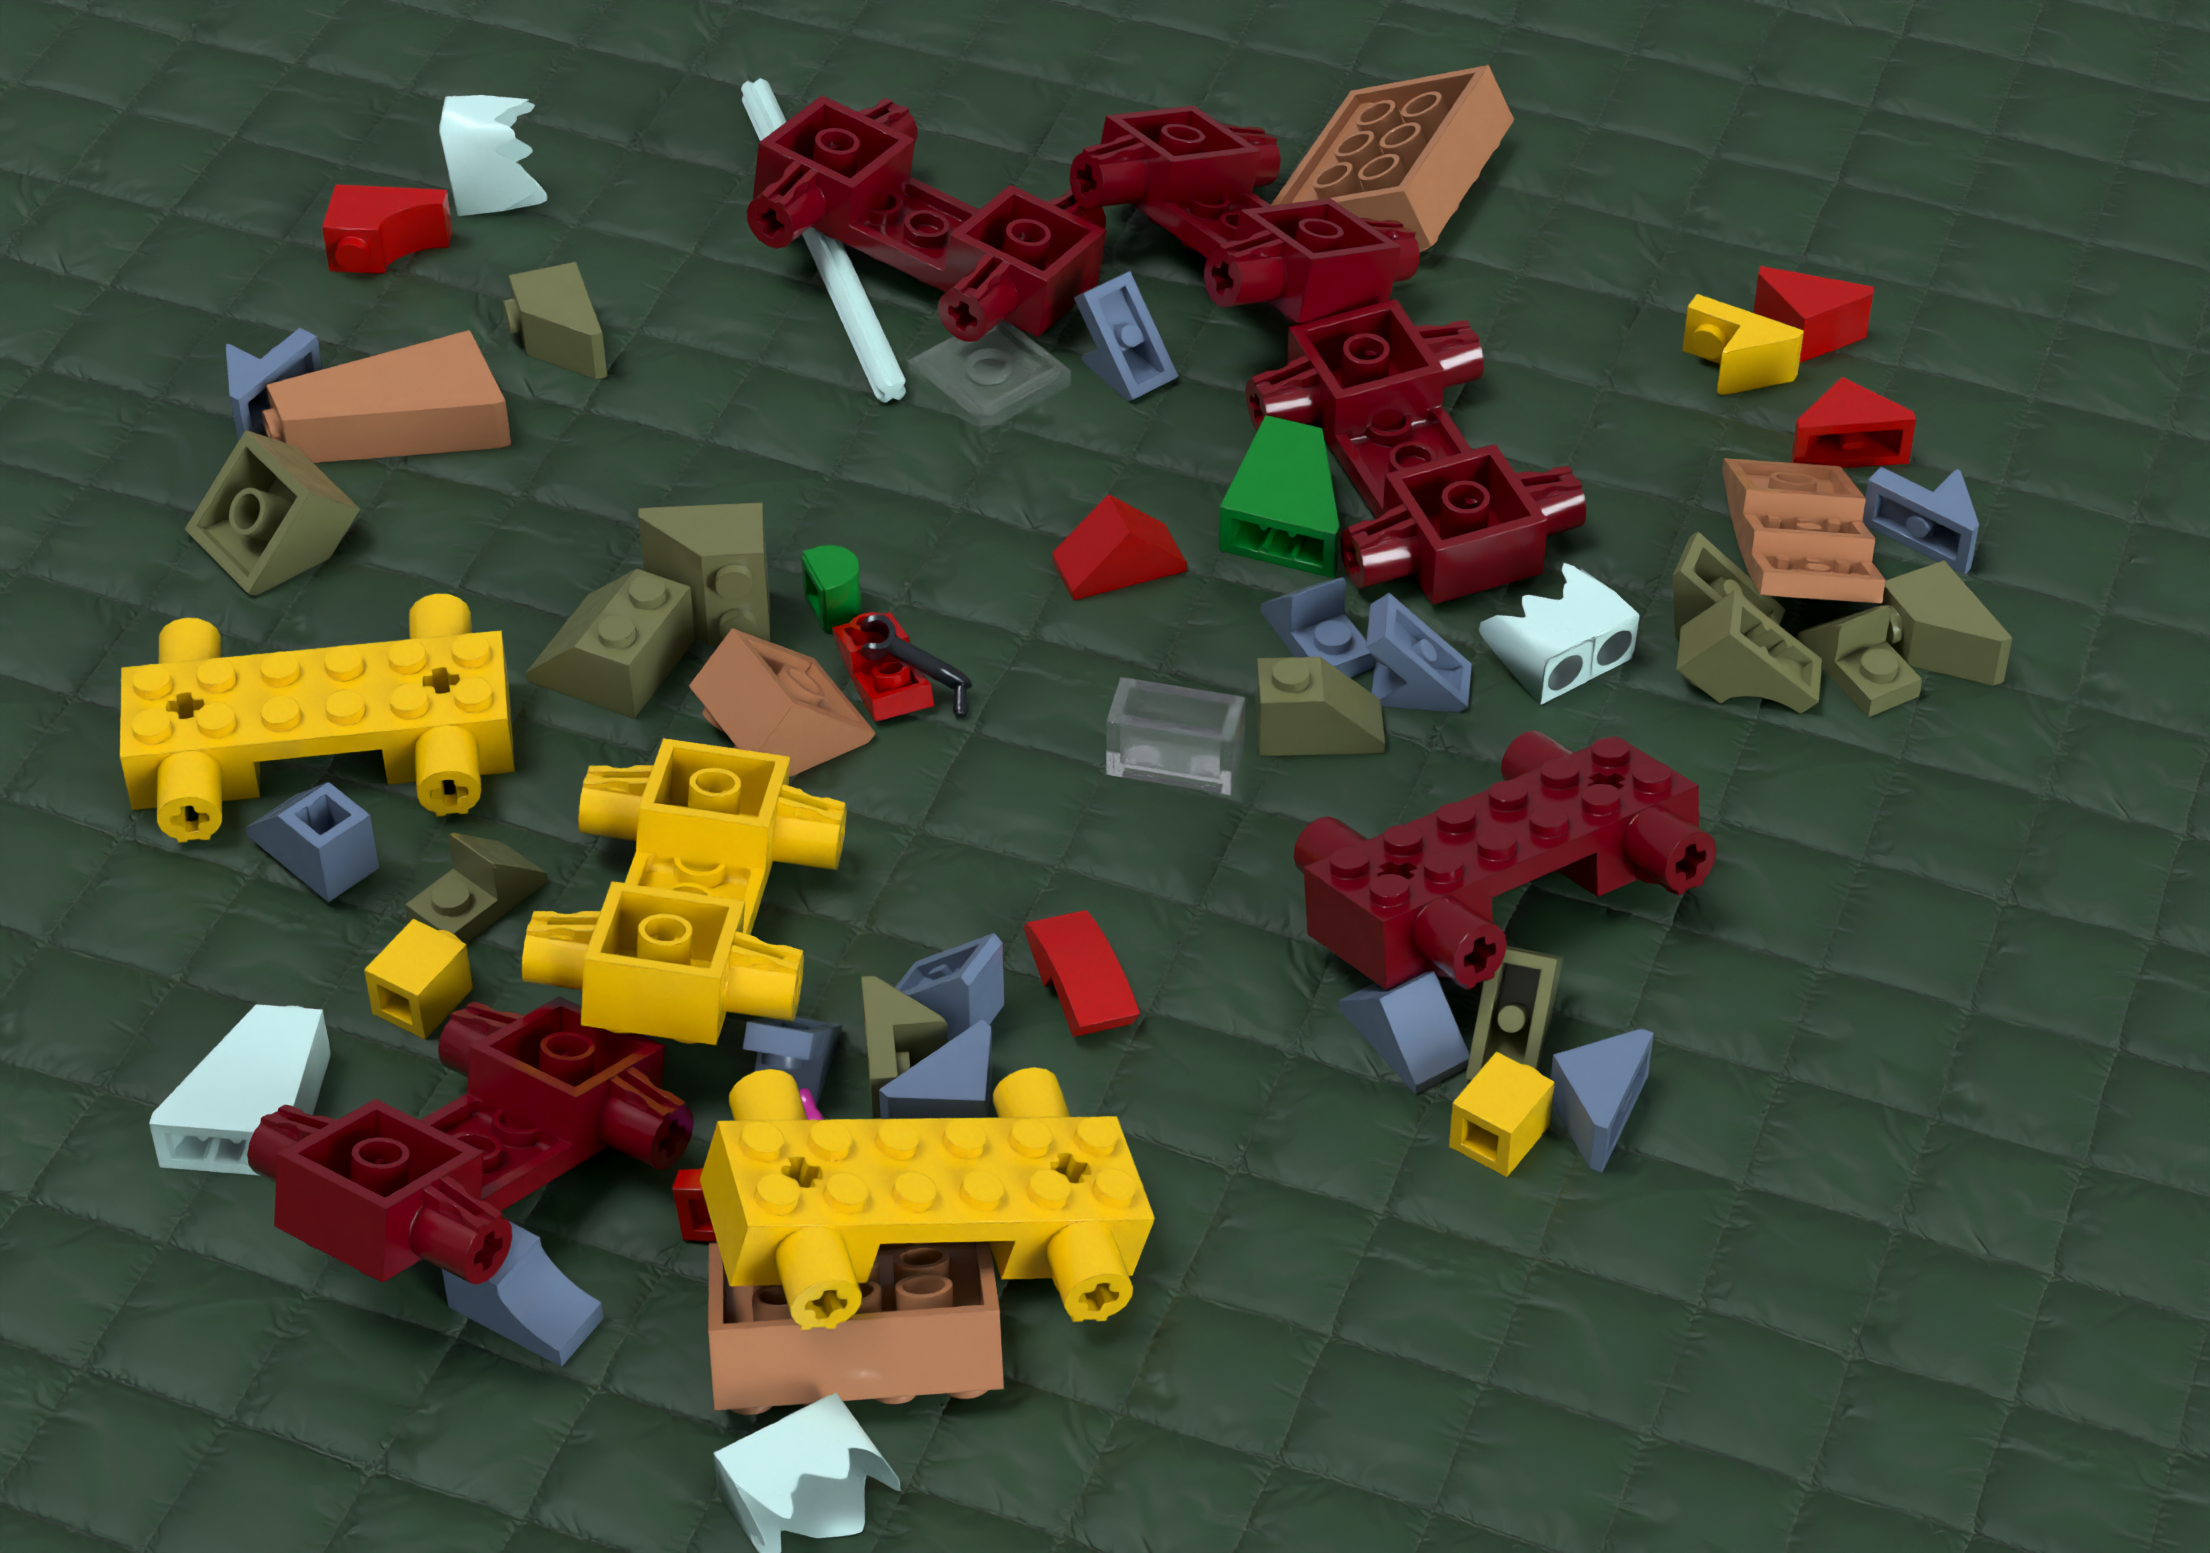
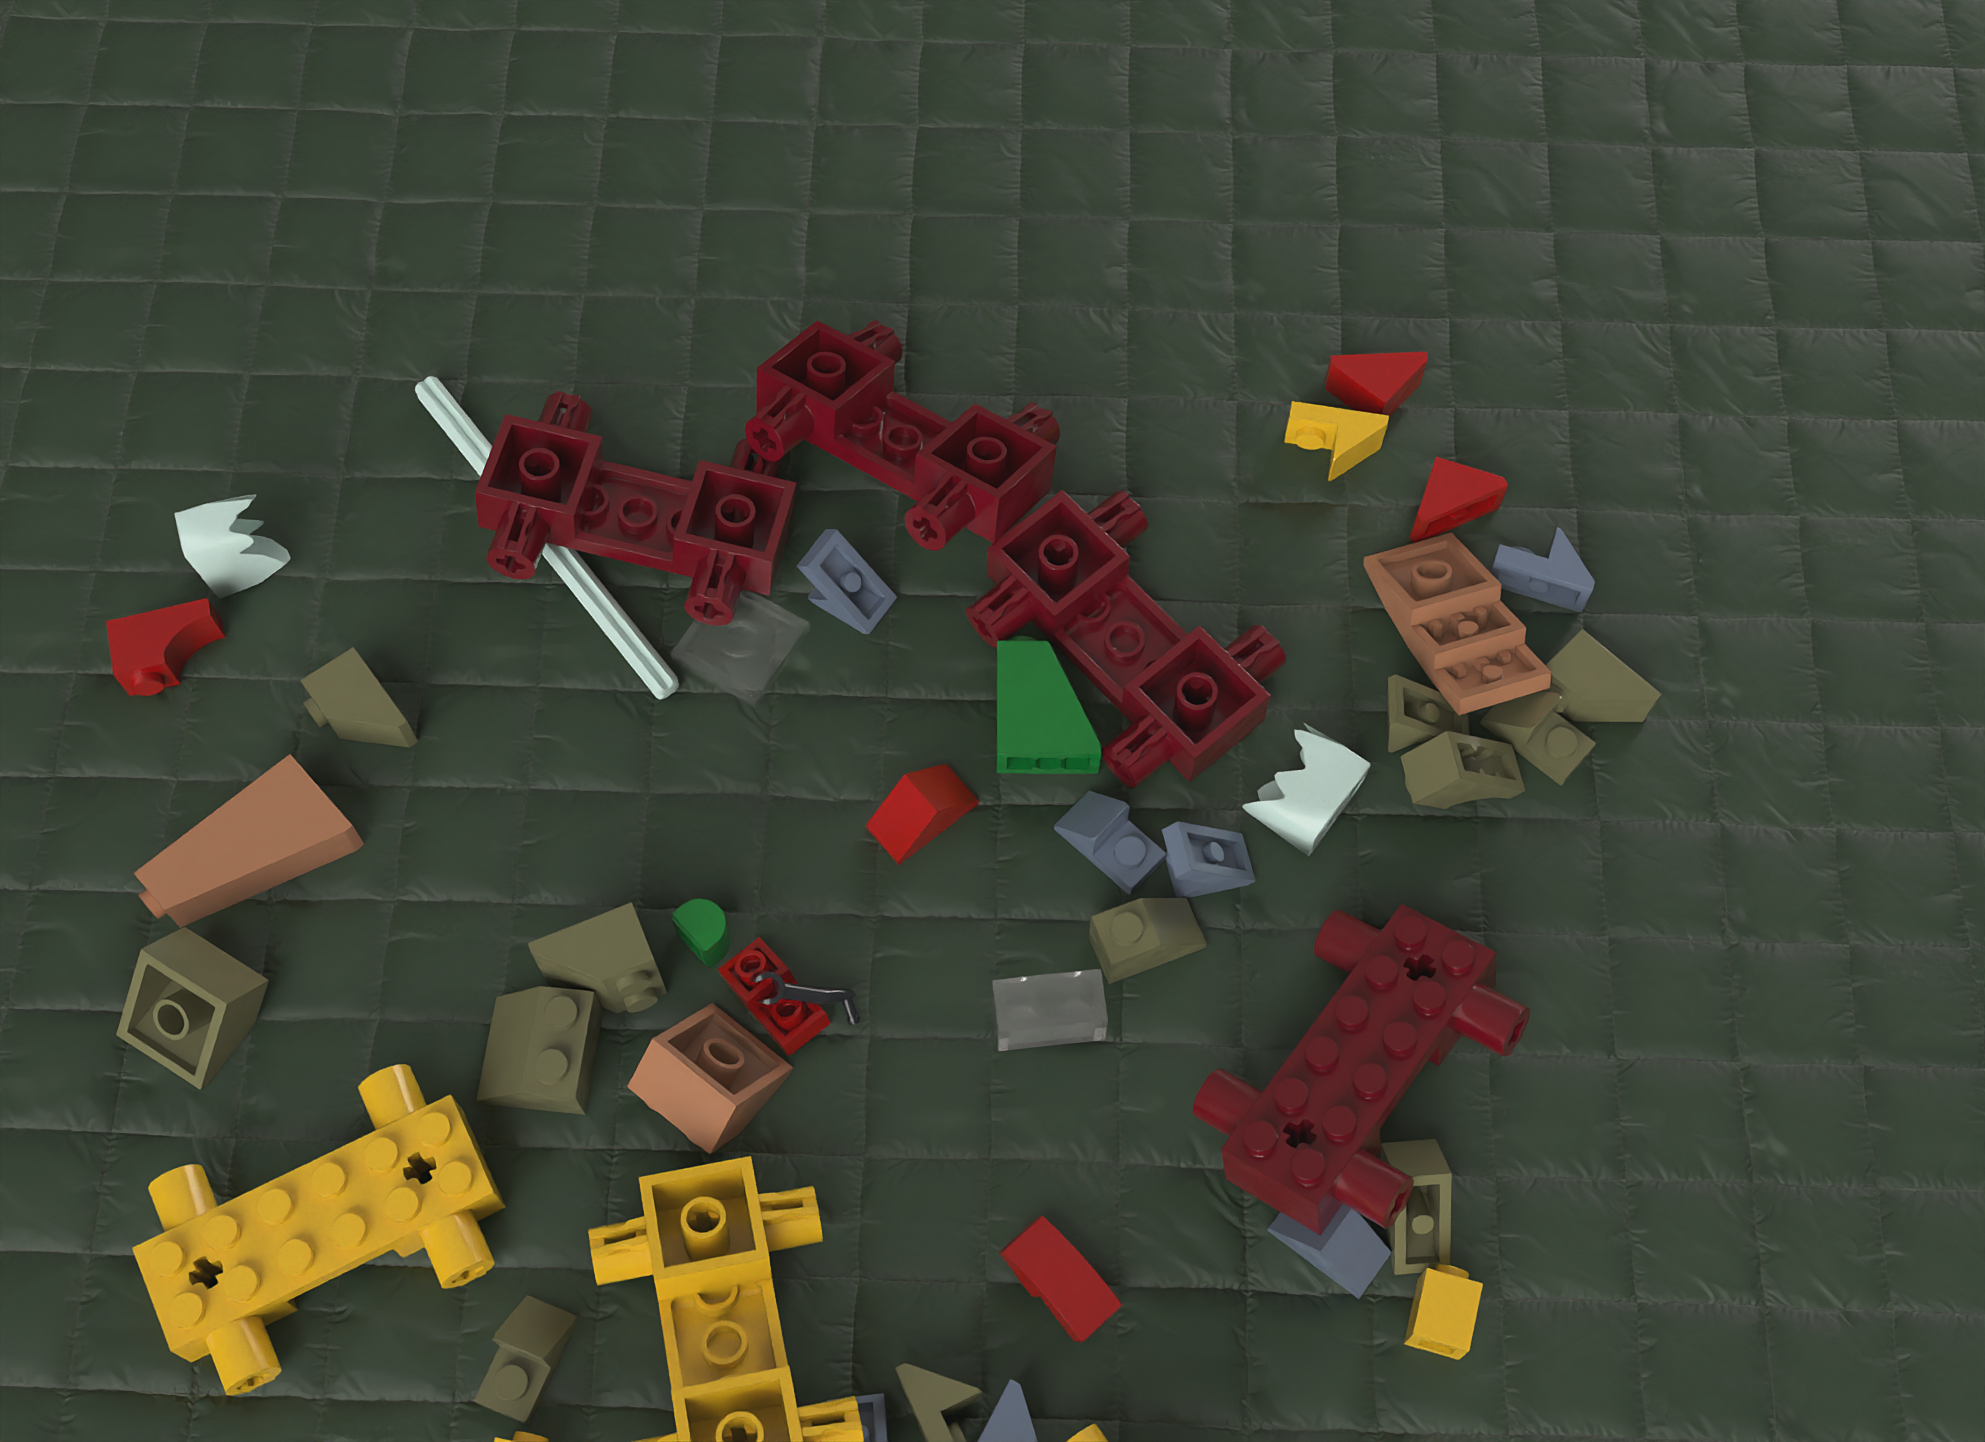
camera: 20 degrees left, 20 degrees up
sand blue slope [226,328,323,440] -> none
sand blue slope [246,782,379,902] -> none
sand blue slope [895,933,1004,1041] -> none
nougat slope [1271,65,1514,252] -> none
sand blue slope [1551,1029,1654,1172] -> none

